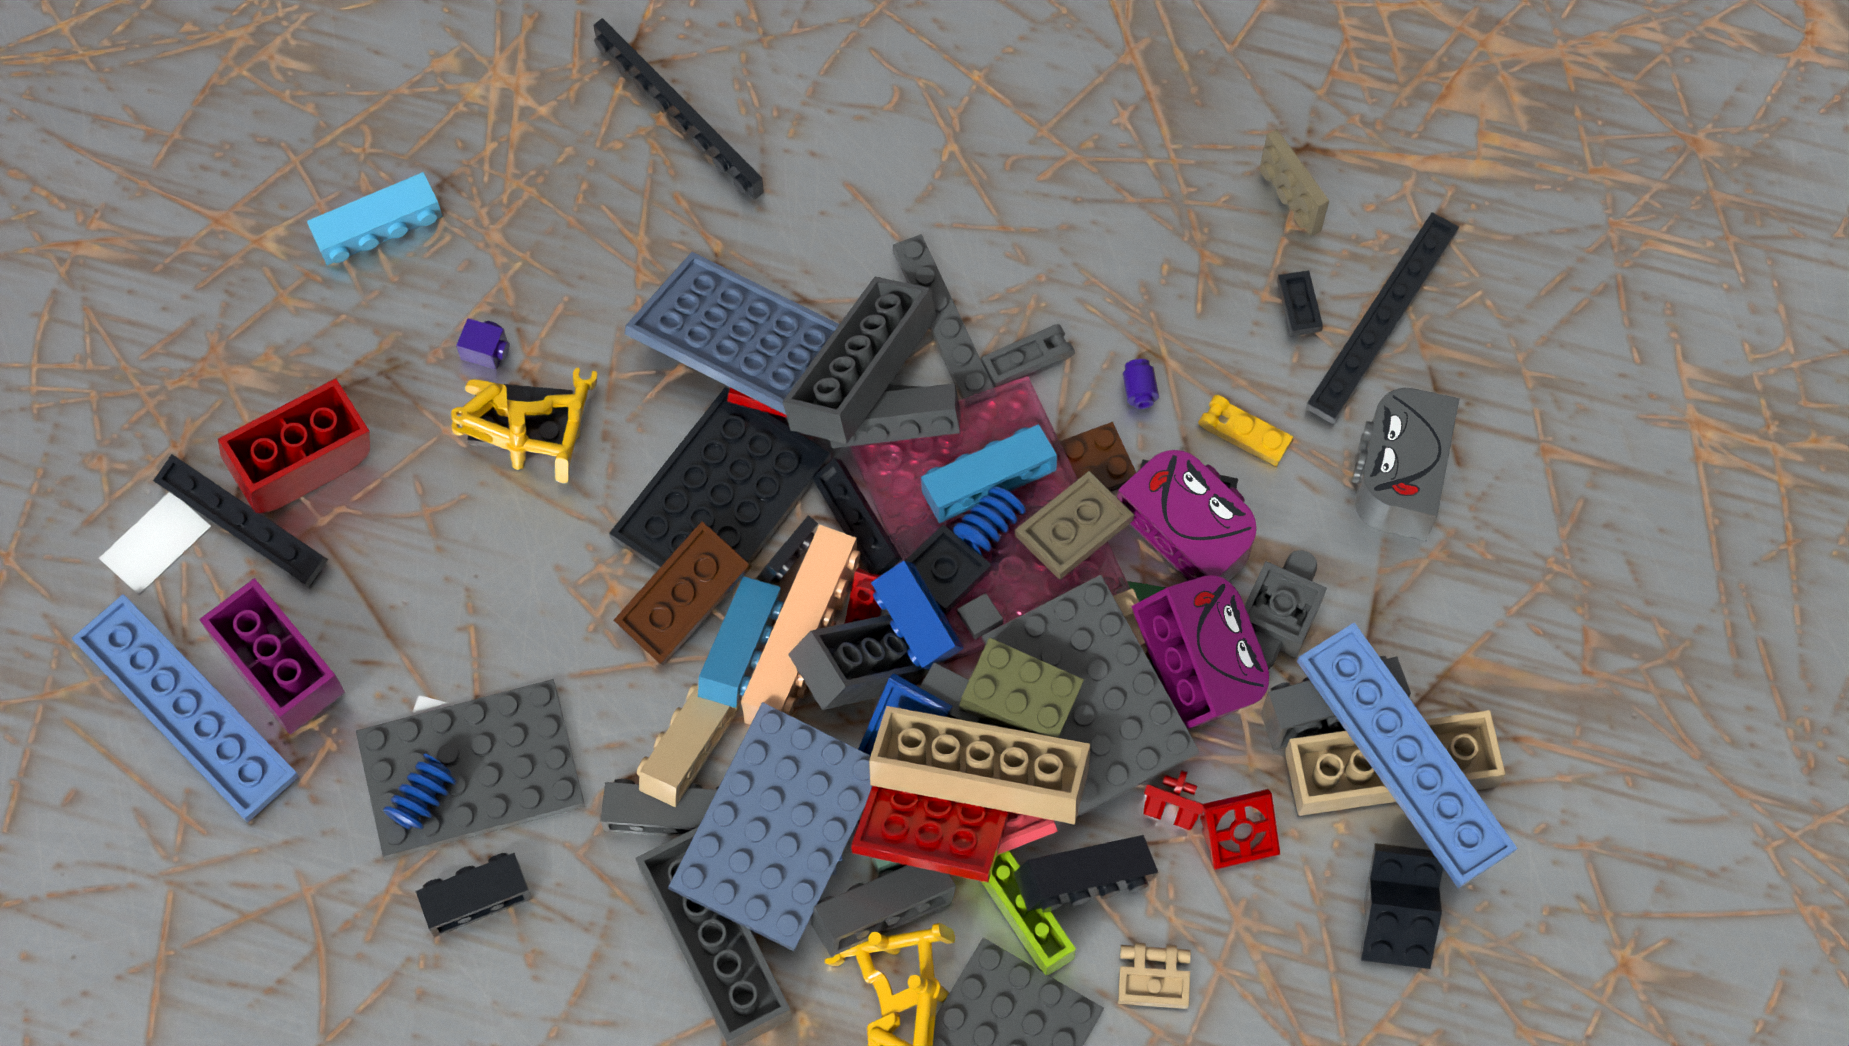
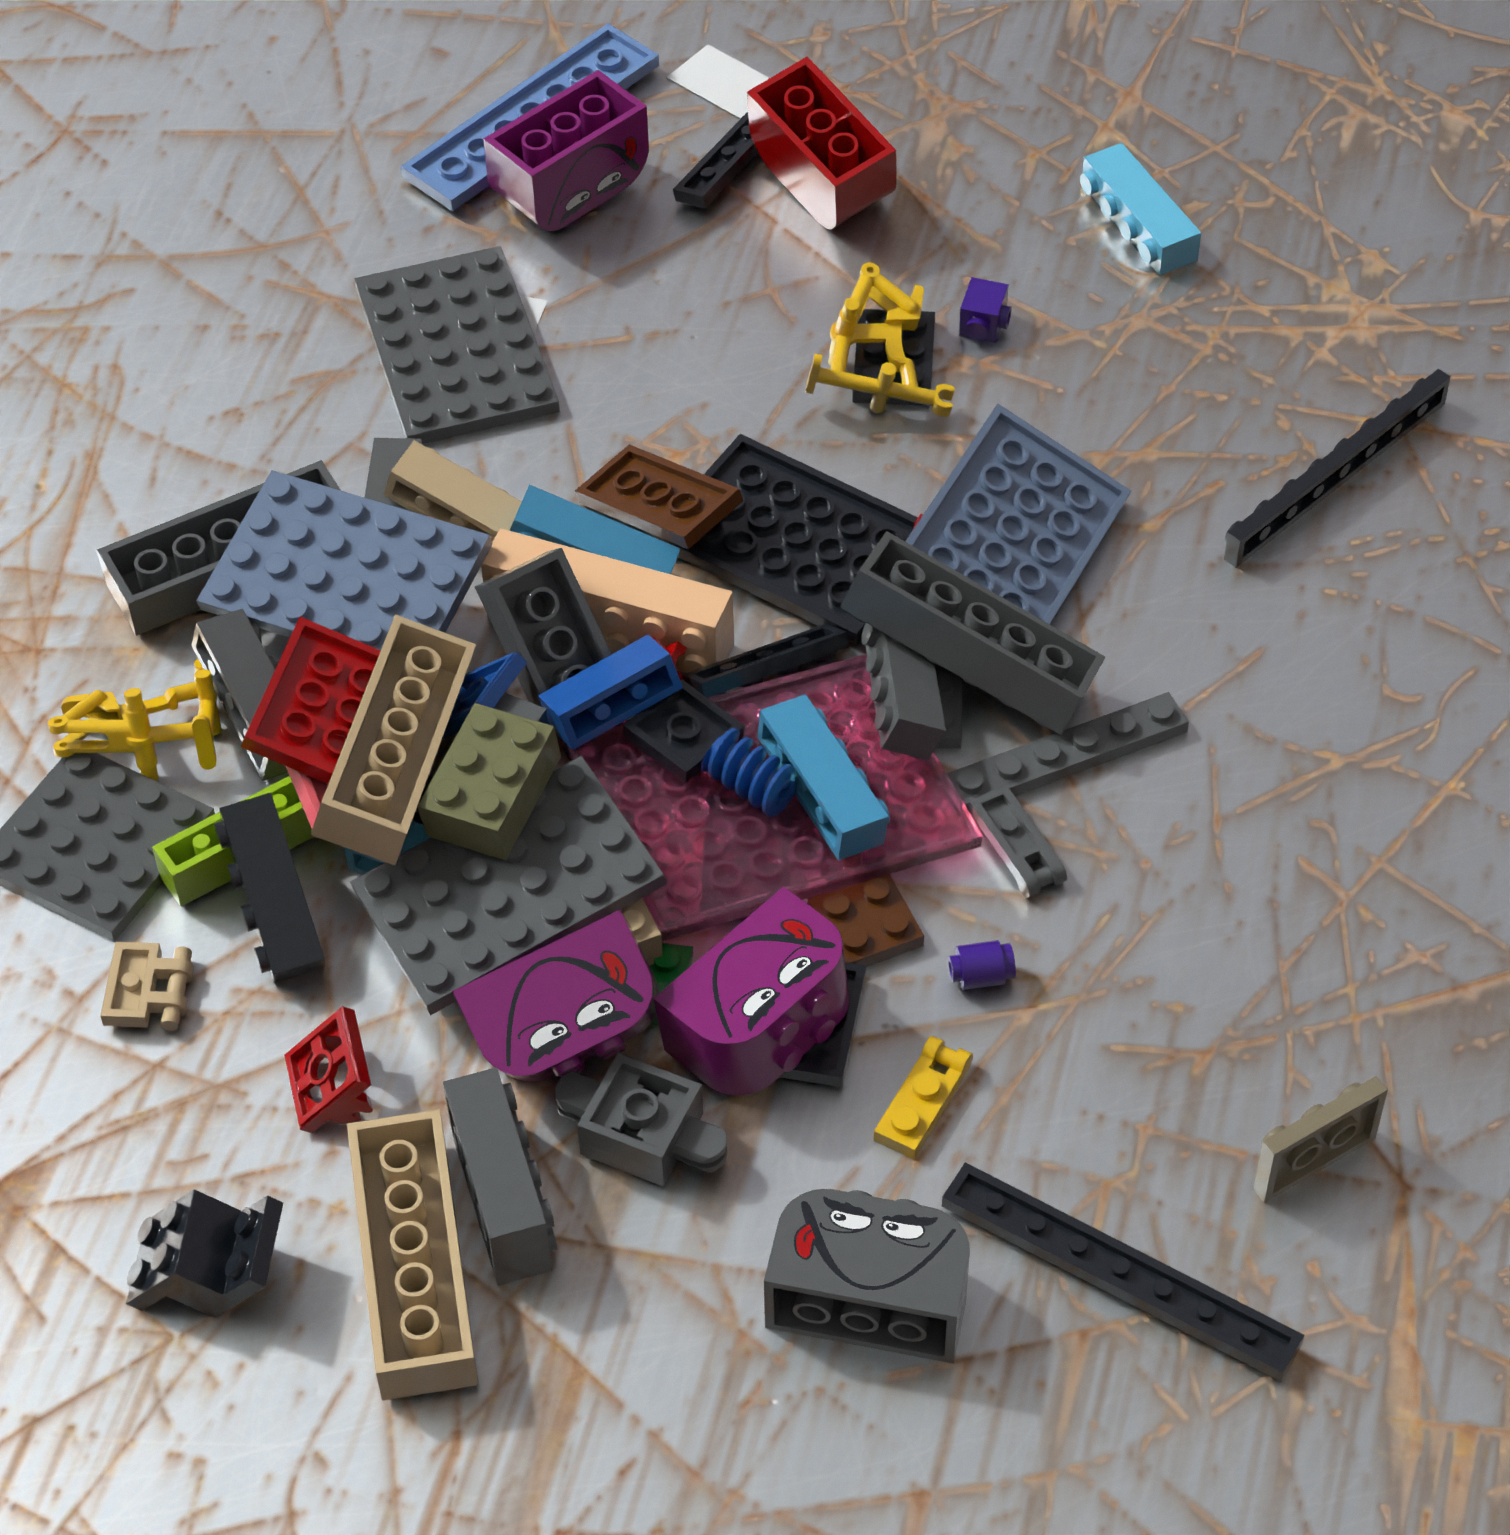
camera: 90 degrees right, 15 degrees down
blue piece [383,753,457,829] -> none
black brick [416,853,532,938] -> none
black plate [757,515,818,584] -> none
dark grey tile [957,593,1003,640] -> none
dark tan plate [1015,471,1134,580] -> none
red hips [1143,770,1203,831] -> none
black plate [1277,270,1323,337] -> none
medium blue plate [1297,622,1518,889] -> none

